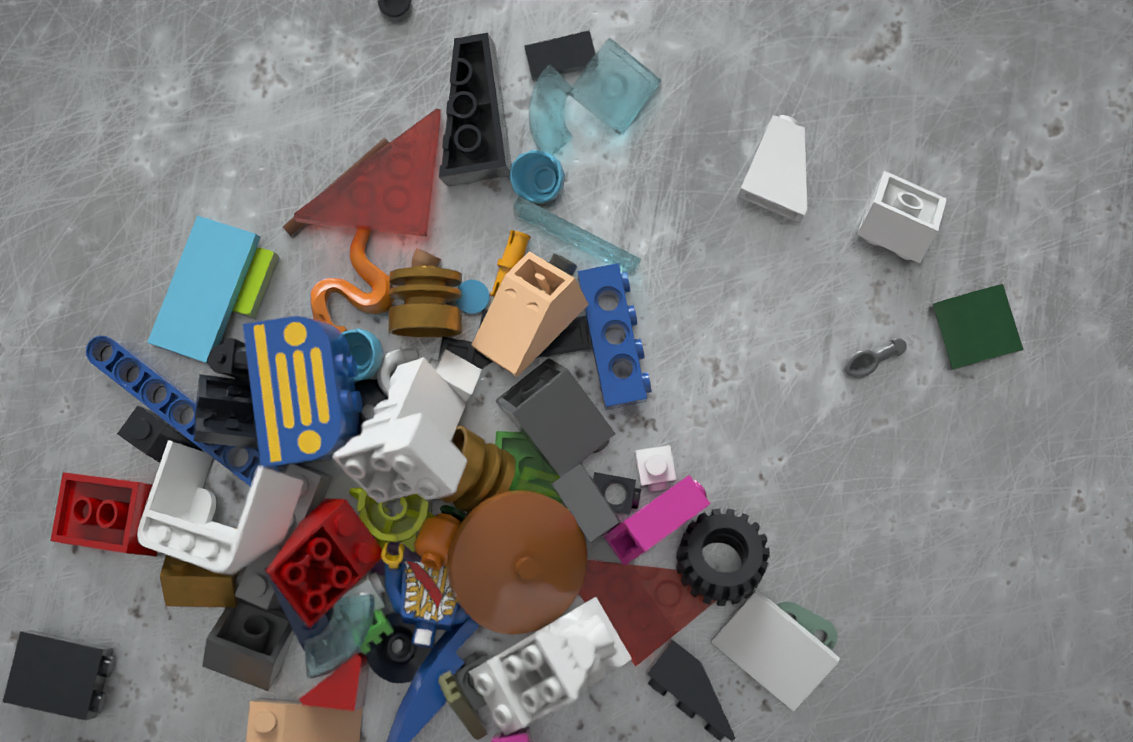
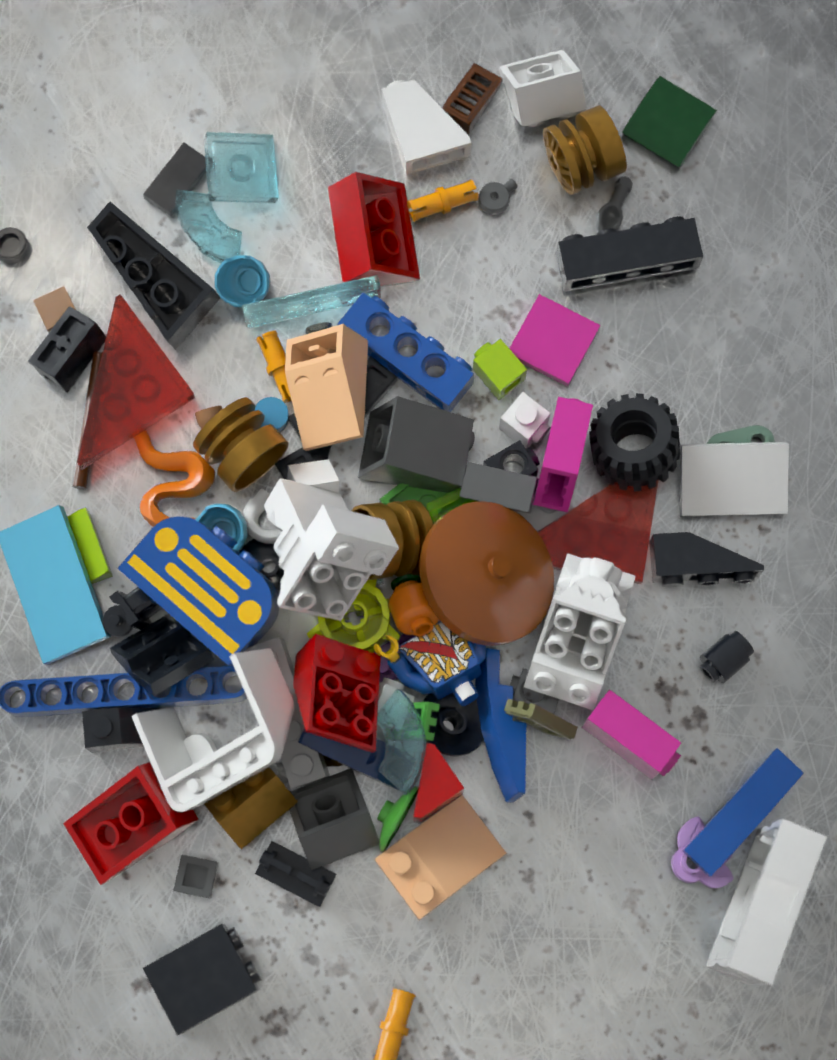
camera: 45 degrees left, 5 degrees down
none -> black hinge [28,306,108,393]
none -> medium nougat tile [33,286,76,333]
none -> dark grey tile [173,854,218,899]
none -> black hinge [255,841,337,907]
none -> red slope [328,172,420,288]
none -> bright green dish [377,786,419,853]
none -> light orange pin [407,179,479,222]
none -> reddish brown slope [442,63,503,135]
none -> lime brick [472,338,527,400]
none -> dark grey piece [478,179,518,215]
none -> dark pink tile [509,294,601,387]
none -> pearl gold wheel [543,105,627,195]
none -> black brick [556,216,703,292]

